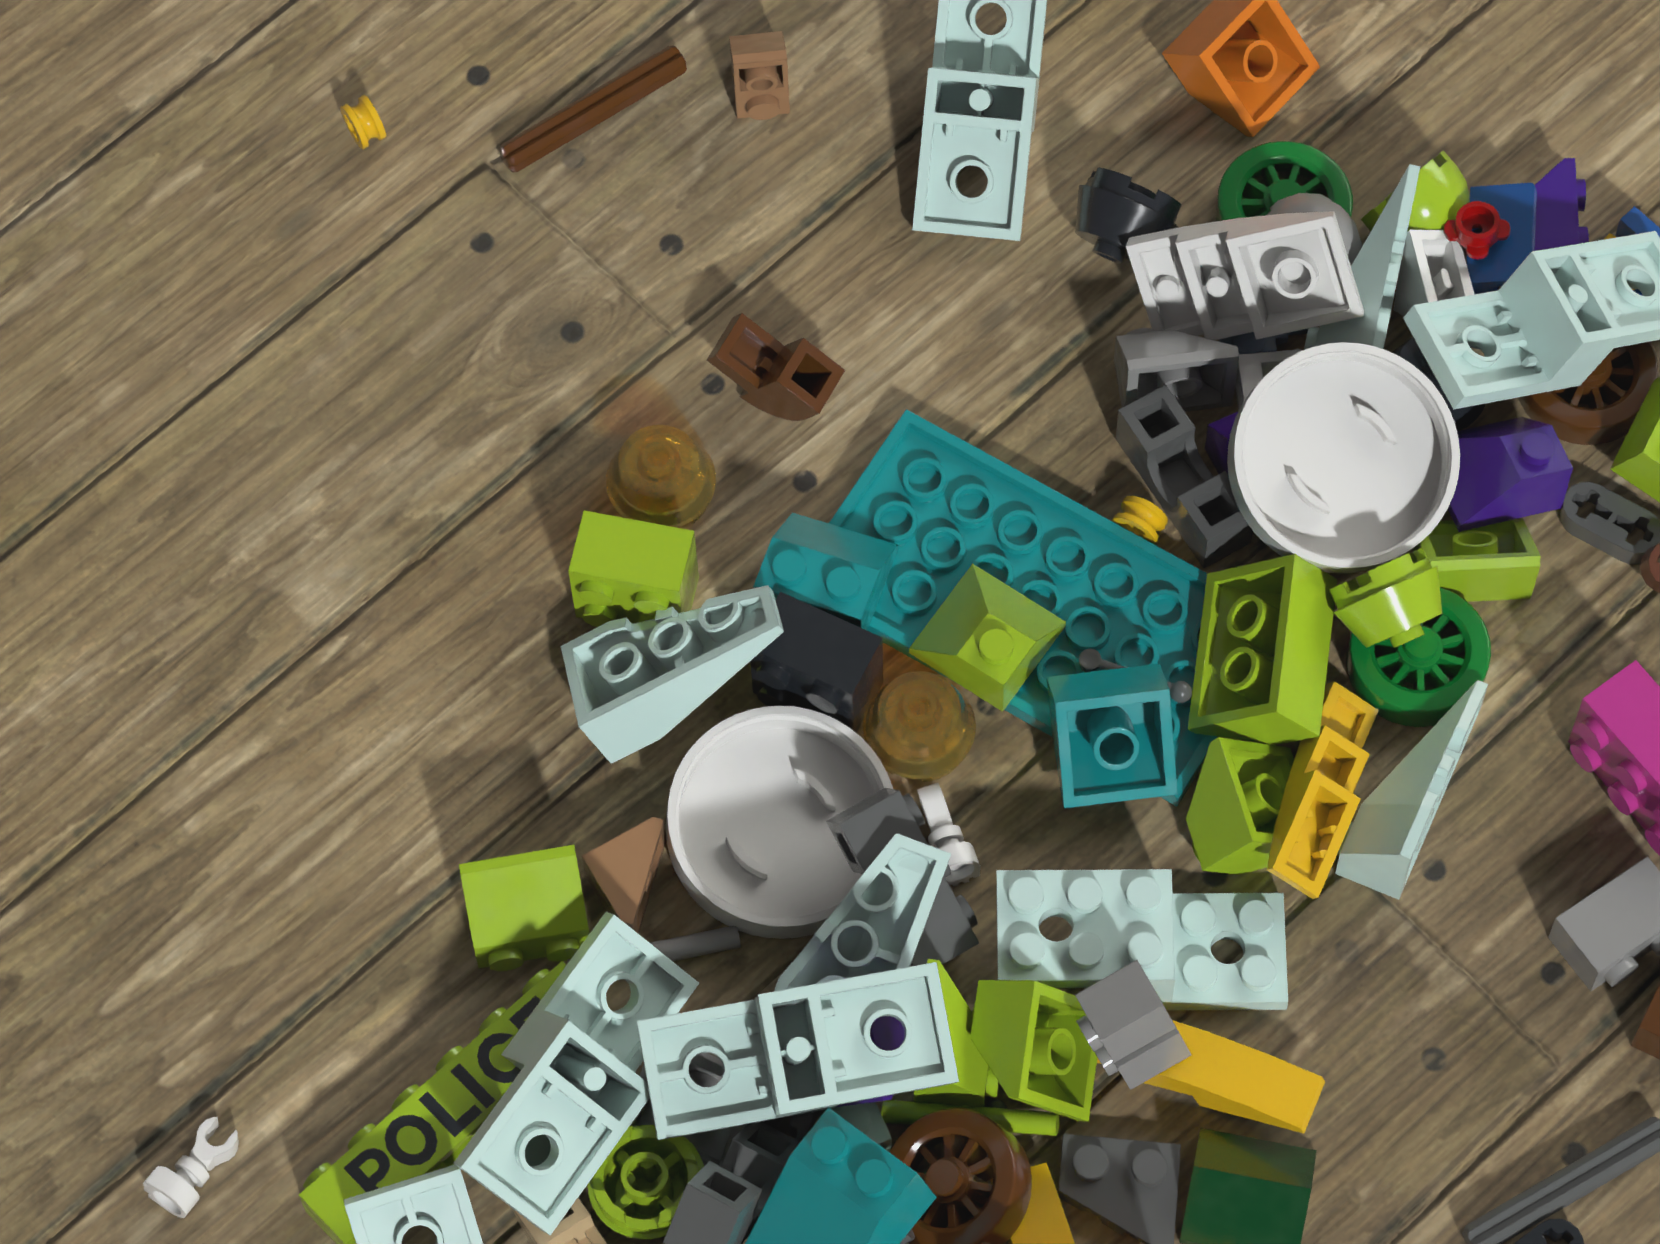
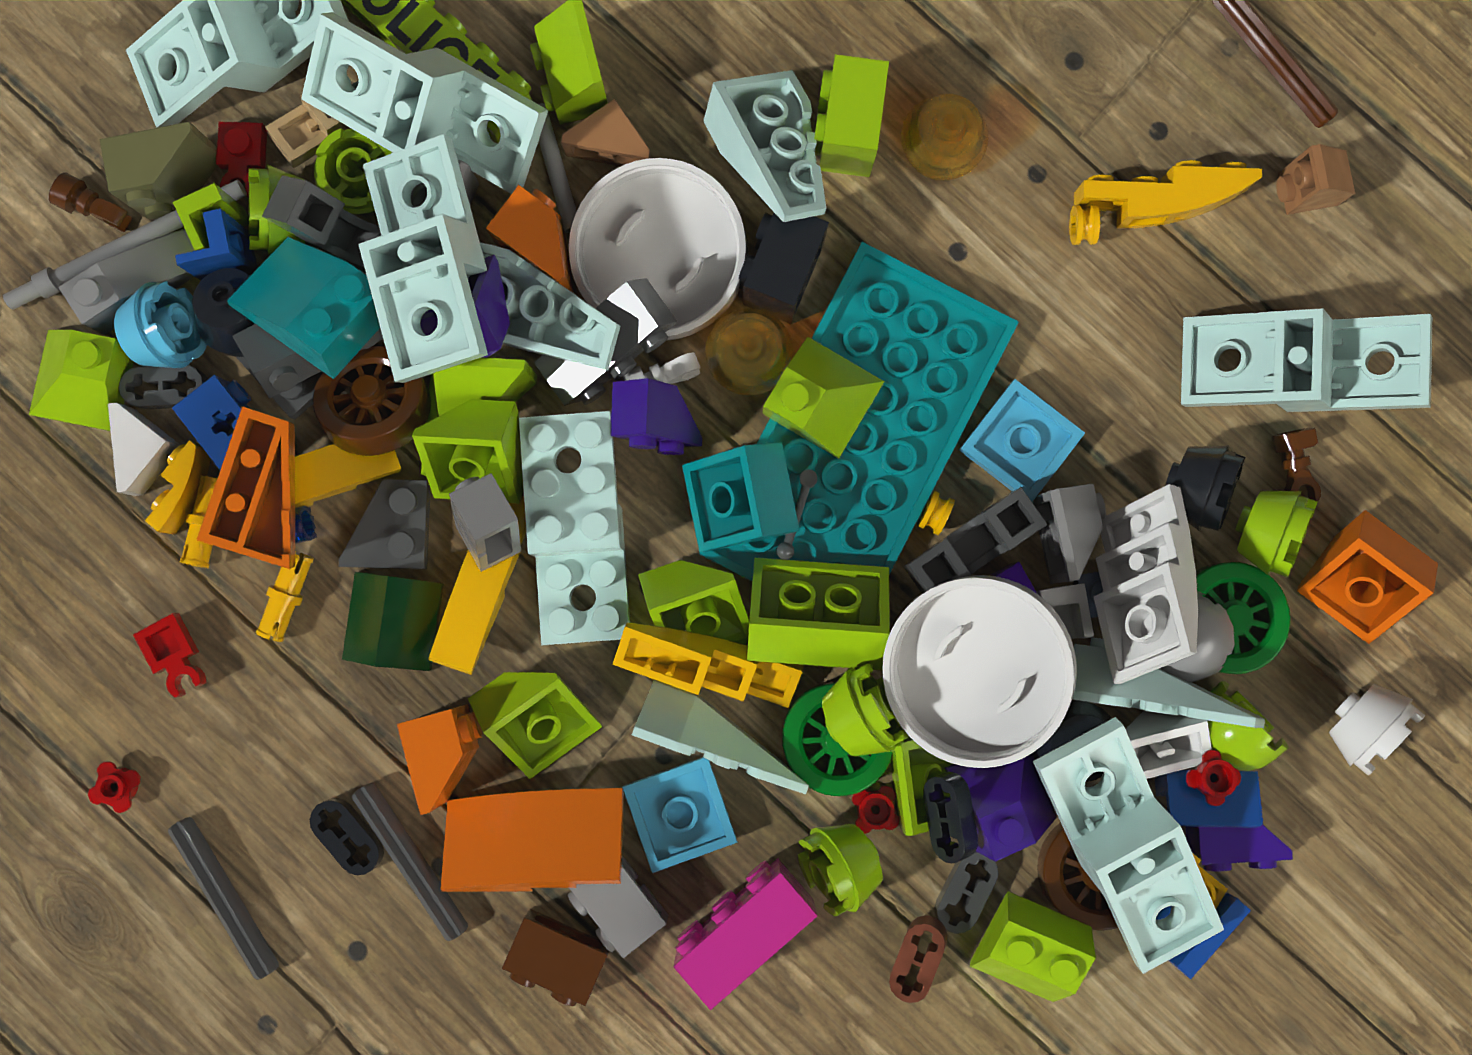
camera: 85 degrees right, 20 degrees up
reddish brown brick [707,313,845,421] -> none
teal slope [753,512,898,631] -> none
none -> orange slope [397,704,482,815]
none -> orange slope [441,788,624,892]
none -> lime slope [468,672,602,779]
none -> orange slope [486,185,574,293]
none -> dark purple slope [611,378,702,455]
none -> medium azure plate [622,757,737,873]
none -> lime cone [798,824,883,916]
none -> red plate [852,786,899,834]
none -> black beam [923,772,978,864]
none -> medium azure plate [959,379,1085,502]
none -> yellow bush [1069,205,1100,245]
none -> yellow slope [1074,160,1262,228]
none -> lime cone [1235,491,1318,578]
none -> reddish brown piece [1272,427,1321,502]
none -> white cone [1329,684,1425,775]

